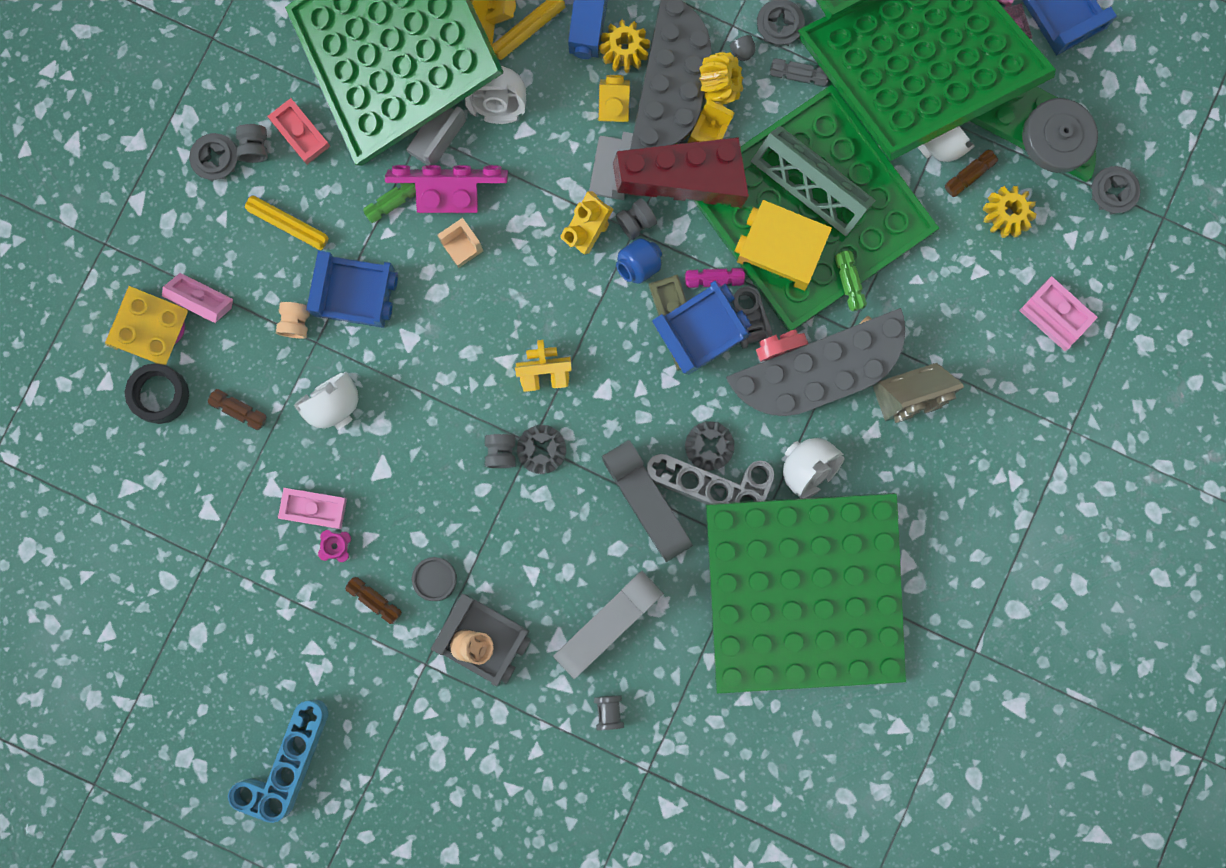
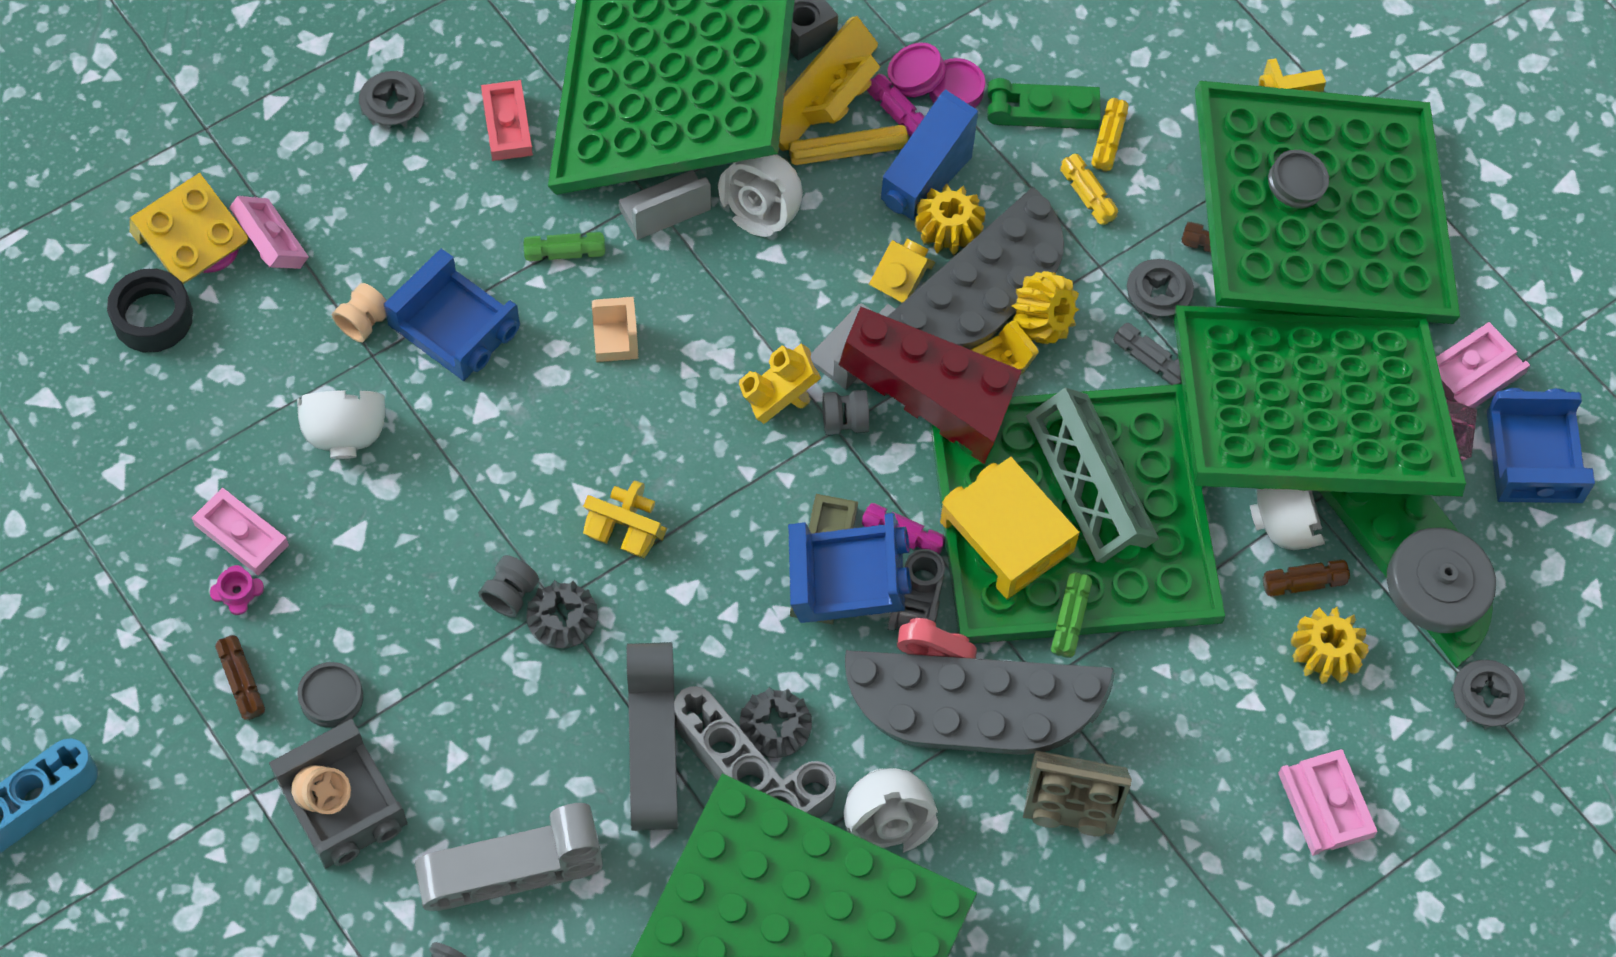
camera: 25 degrees right, 20 degrees down
reddish brown axle [208,389,267,430] -> none
dark grey wheel [236,124,268,163] -> none
yellow axle [245,195,329,250] -> none
dark pink bracket [385,165,508,213] -> none
blue head [616,238,662,284] -> none
dark grey hinge [729,35,755,61] -> none

